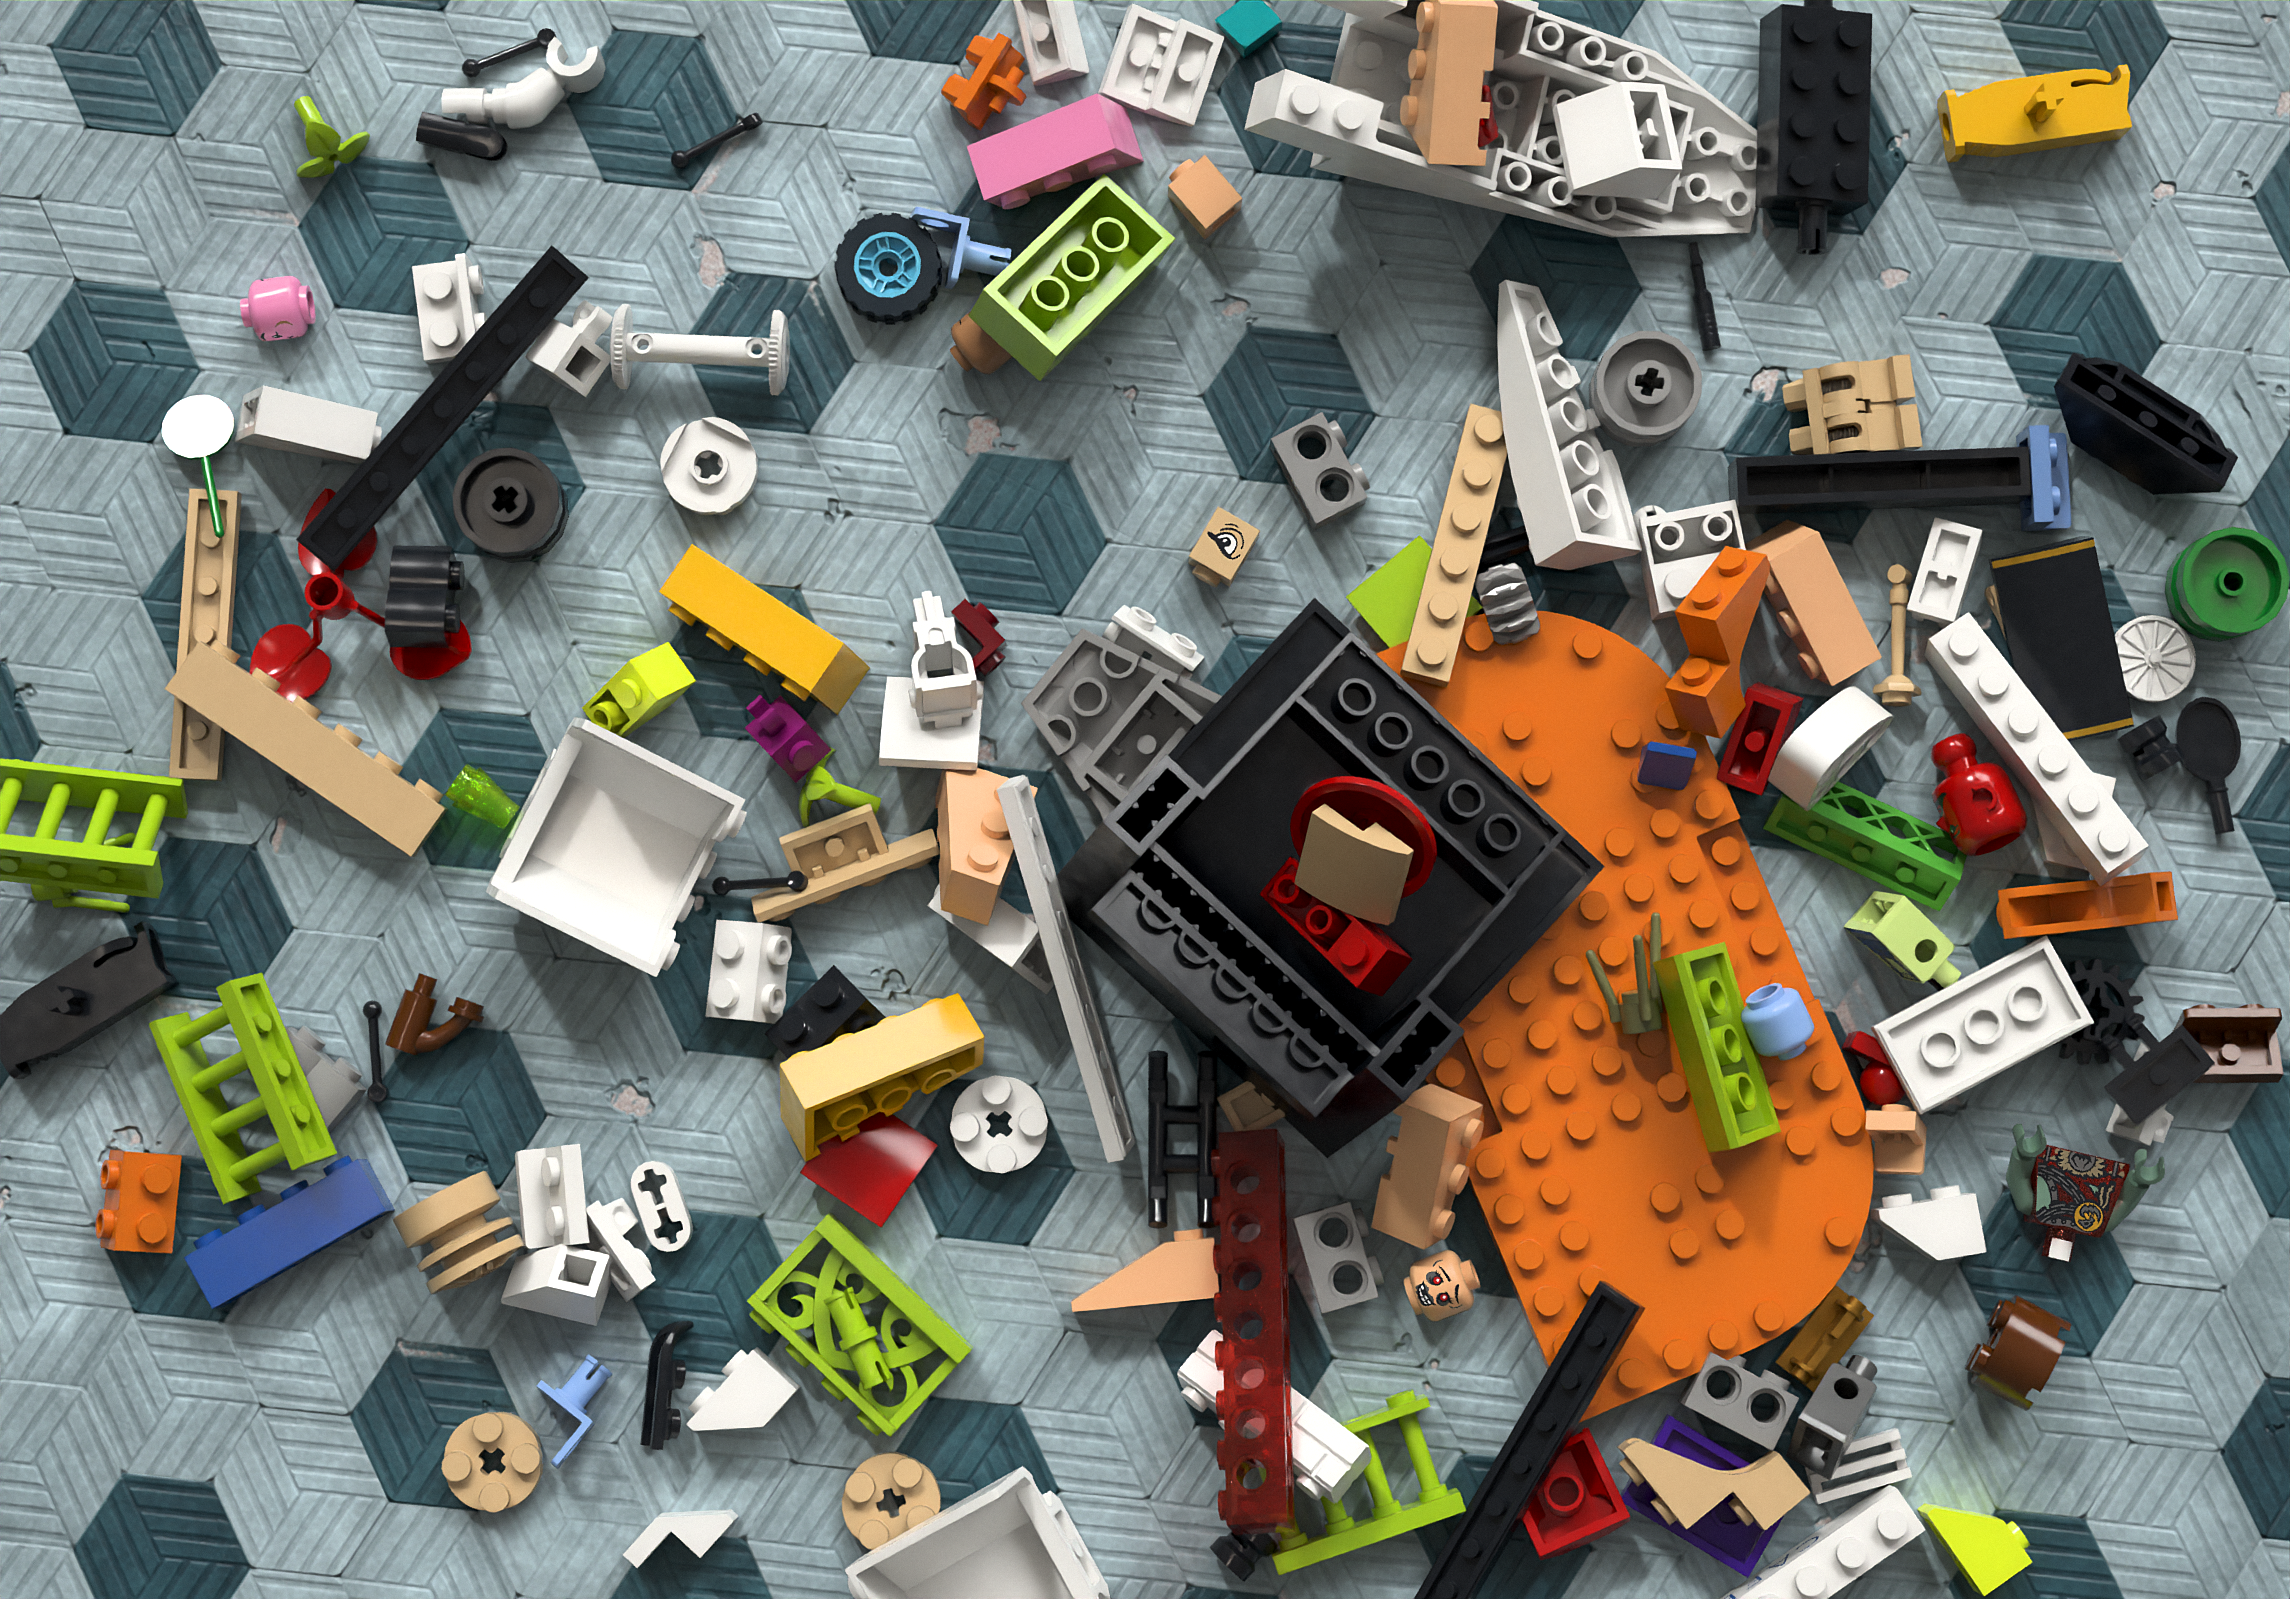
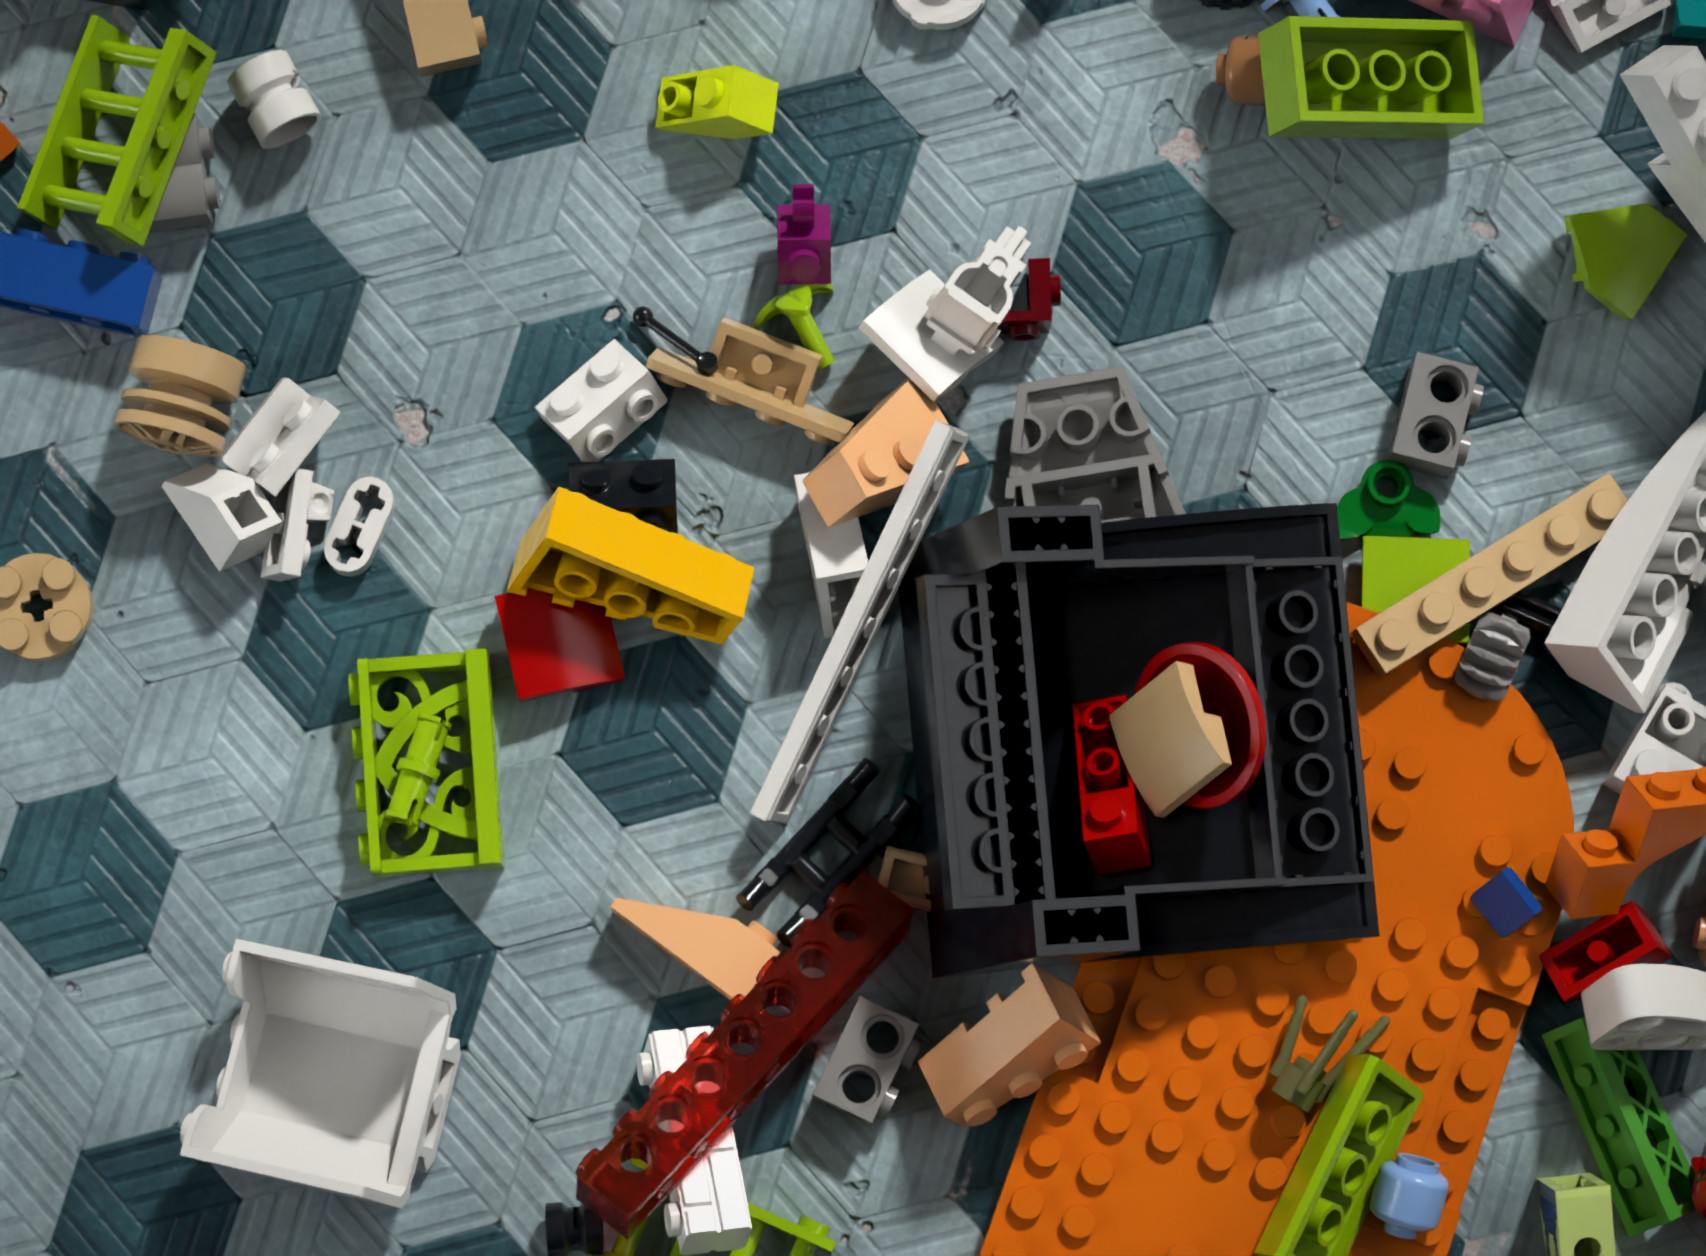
camera: 40 degrees right, 5 degrees down
black hinge [363,1000,388,1103] -> none
reddish brown plant [385,973,484,1055] -> none
clear neon green cone [444,764,520,830] -> none
white windscreen [486,717,747,977] -> none
light blue bracket [537,1354,612,1469] -> none
white slope [623,1509,738,1568] -> none
black piece [640,1321,694,1450] -> none
yellow wedge [659,544,870,715] -> none
white slope [686,1347,801,1431] -> none
tan plate [842,1452,941,1550] -> none
white plate [950,1075,1048,1173] -> none
white hinge [1102,605,1205,680] -> none
light nougat brick [1168,155,1242,239] -> none
tan brick [1188,506,1260,588] -> none
light nougat head [1404,1250,1480,1322] -> none
none -> white wheel [227,50,322,149]
none -> green plate [1337,460,1440,540]
none -> lime slope [1564,203,1688,320]

